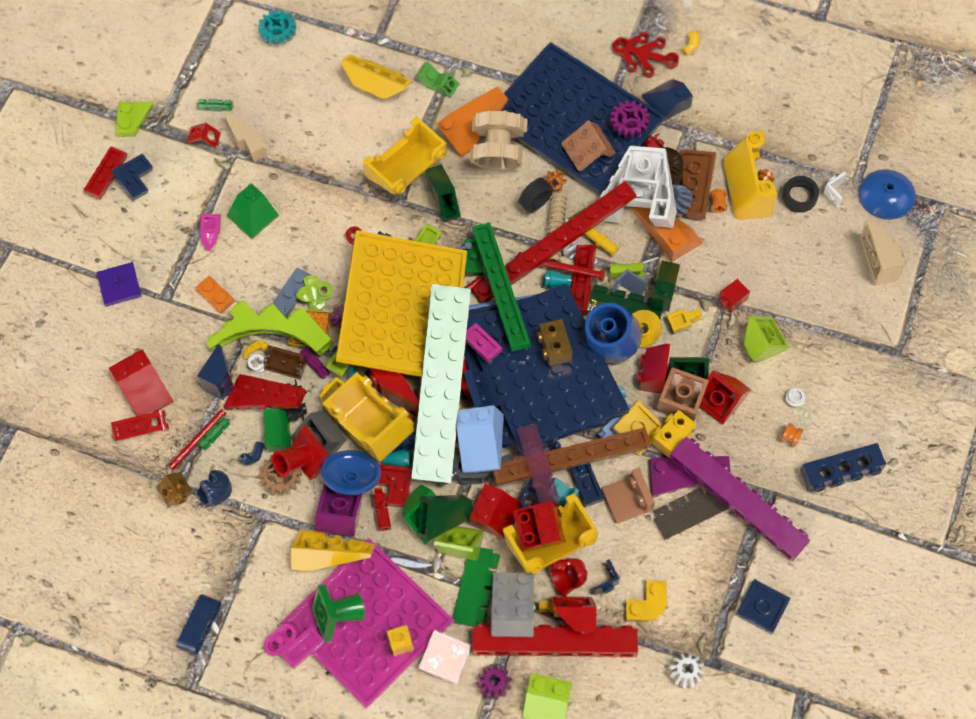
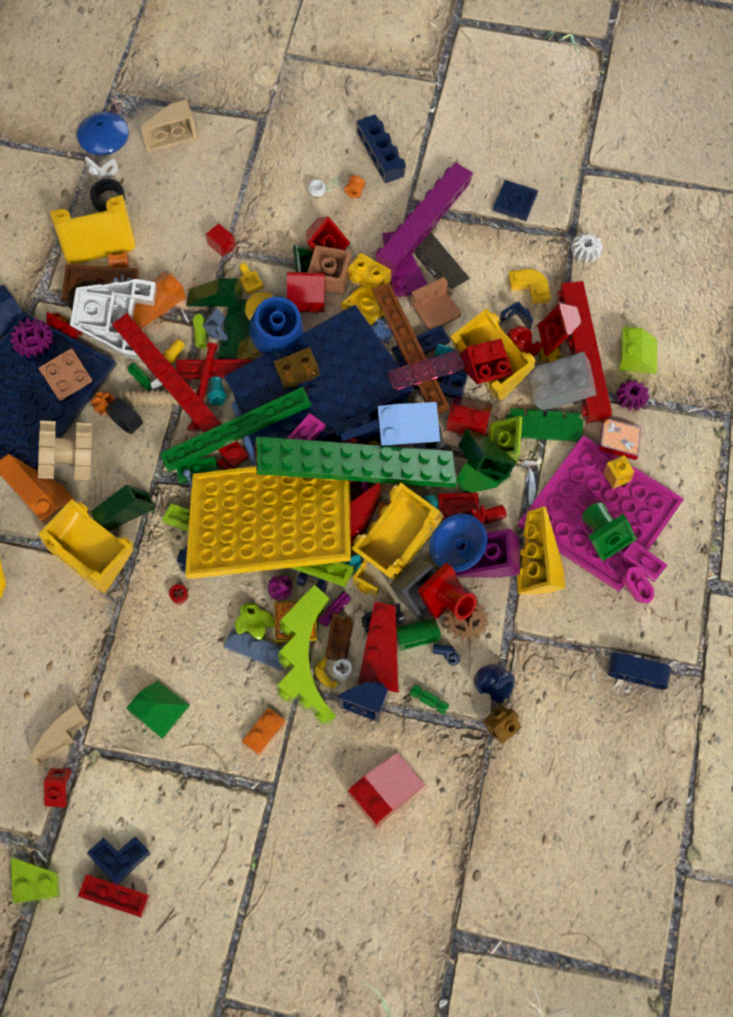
camera: 100 degrees left, 0 degrees up
dark purple plate [97,262,142,307] -> none
red plate [111,410,169,441] -> none
red bar [168,409,227,471] -> none
green axle [197,99,233,111] -> none
dark pink plate [200,214,221,251] -> none
lime slope [744,316,790,361] -> none

